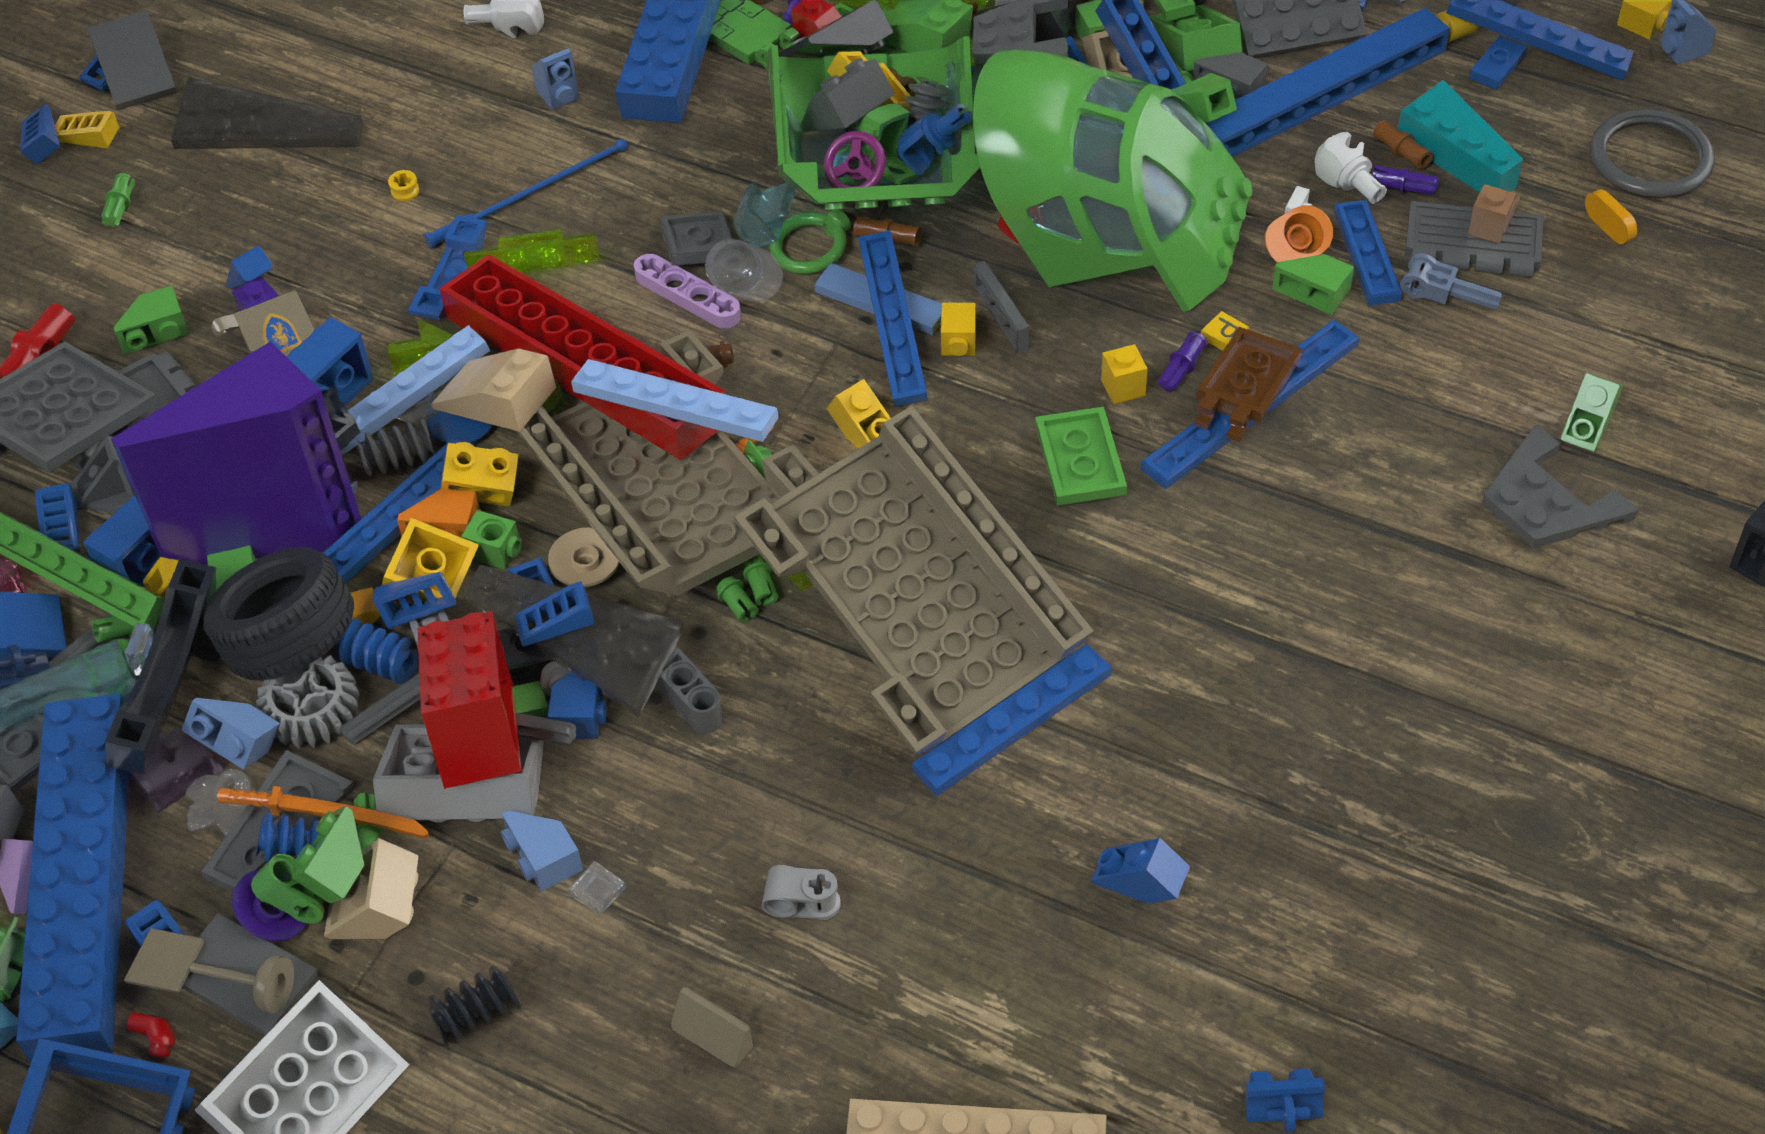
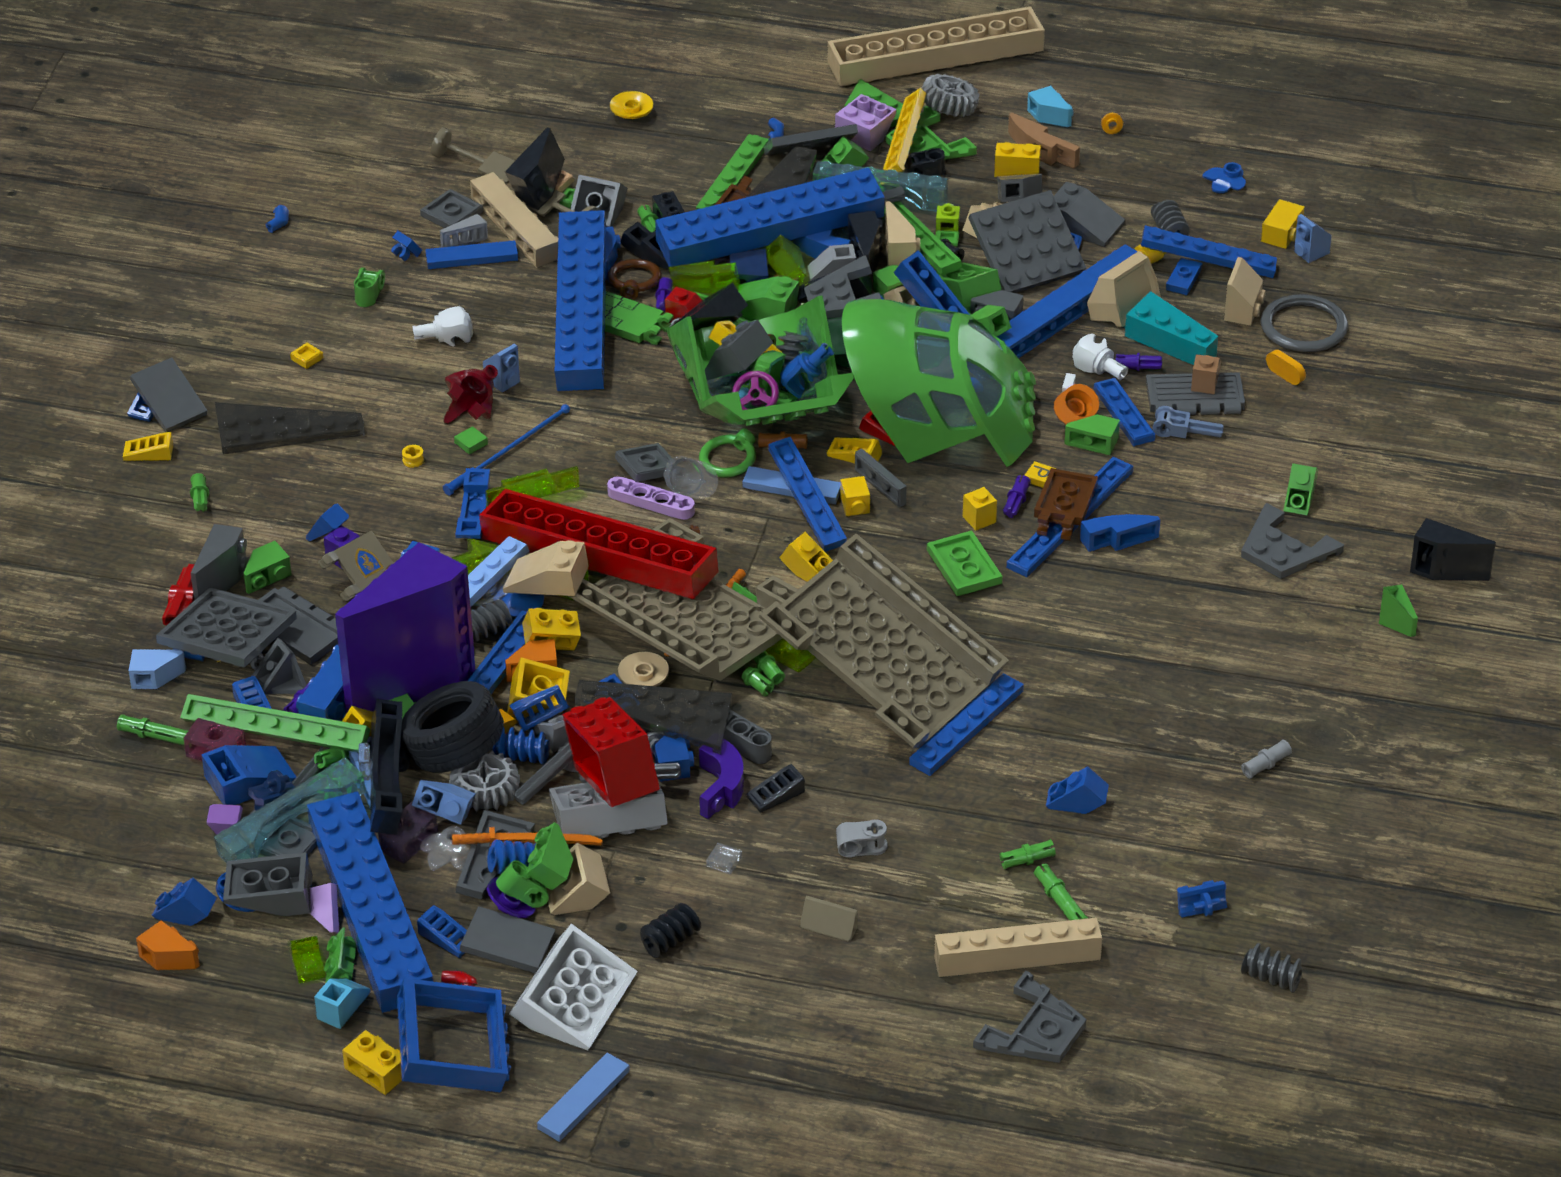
camera: 15 degrees left, 10 degrees down
blue slope [20,104,60,164] -> none
dark tan piece [124,928,294,1014] -> none
bright green brick [461,510,522,570] -> none
medium blue slope [501,810,583,891] -> none
blue slope [515,581,595,647] -> none
light blue plate [571,359,778,442] -> none
clear light blue brick [734,182,795,250] -> none
dark orange pin [1373,120,1433,169] -> none
none -> dark grey slope [191,524,249,601]
none -> yellow tile [290,342,324,369]
none -> dark red piece [443,365,498,423]
none -> bright green tile [454,426,488,454]
none -> dark purple arch [699,734,744,819]
none -> black slope [746,764,805,813]
none -> yellow slope [827,437,882,463]
none -> bright green pin [999,839,1056,869]
none -> bright green pin [1034,864,1088,920]
none -> blue slope [1080,514,1160,552]
none -> tan helmet [1087,251,1161,327]
none -> tan slope [1224,257,1266,326]
none -> light grey pin [1241,740,1292,779]
none -> bright green slope [1379,584,1418,637]

